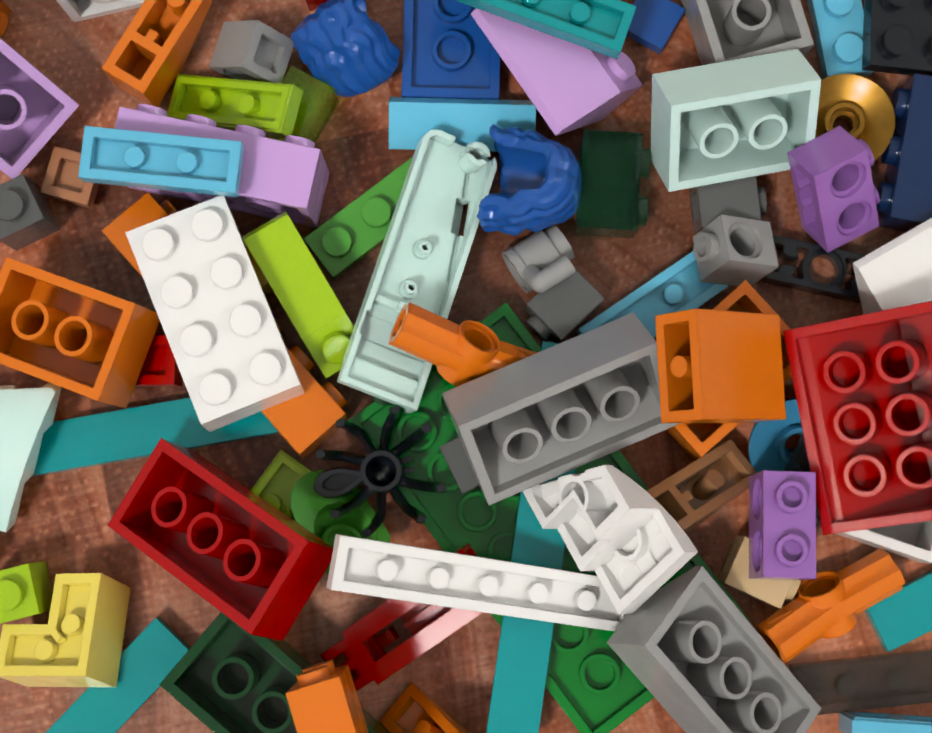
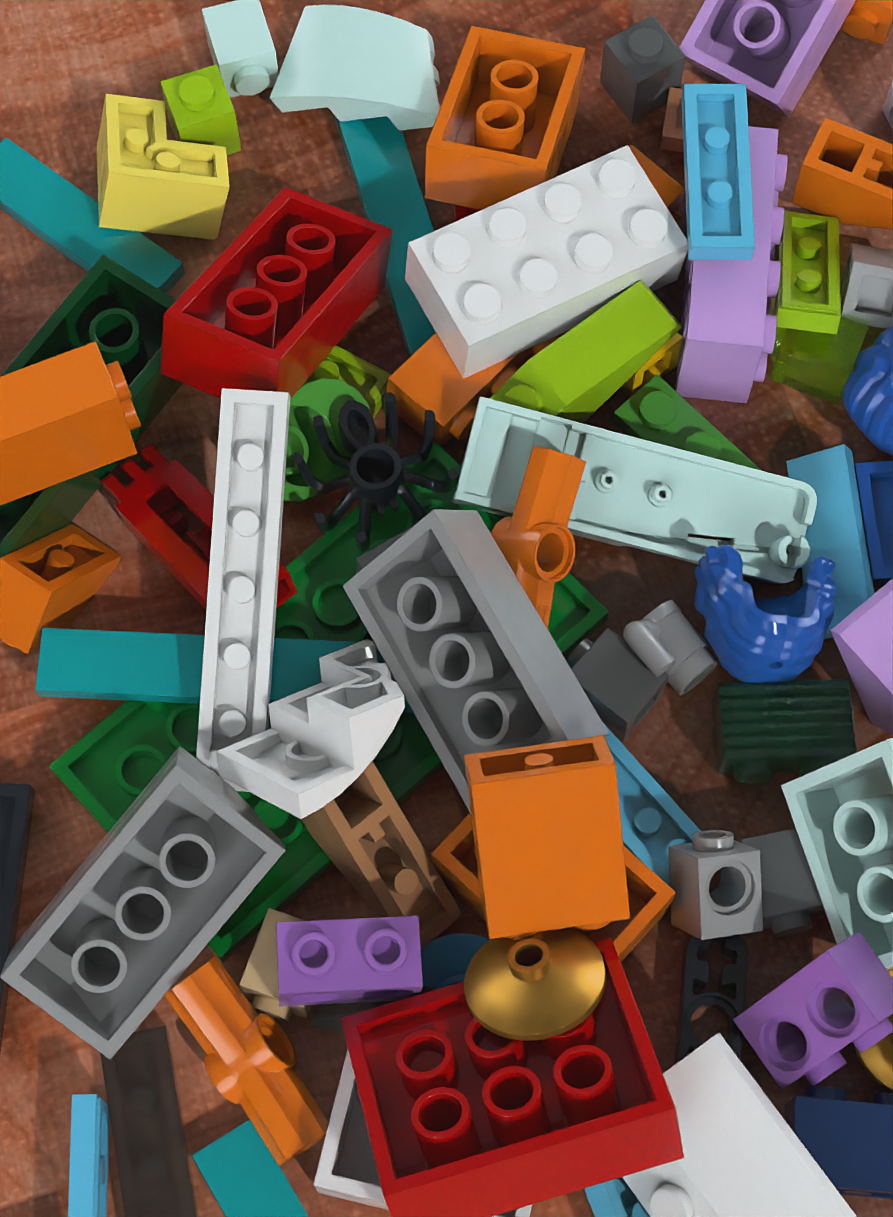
camera: 85 degrees right, 15 degrees down
none -> pearl gold dish [464,927,606,1041]

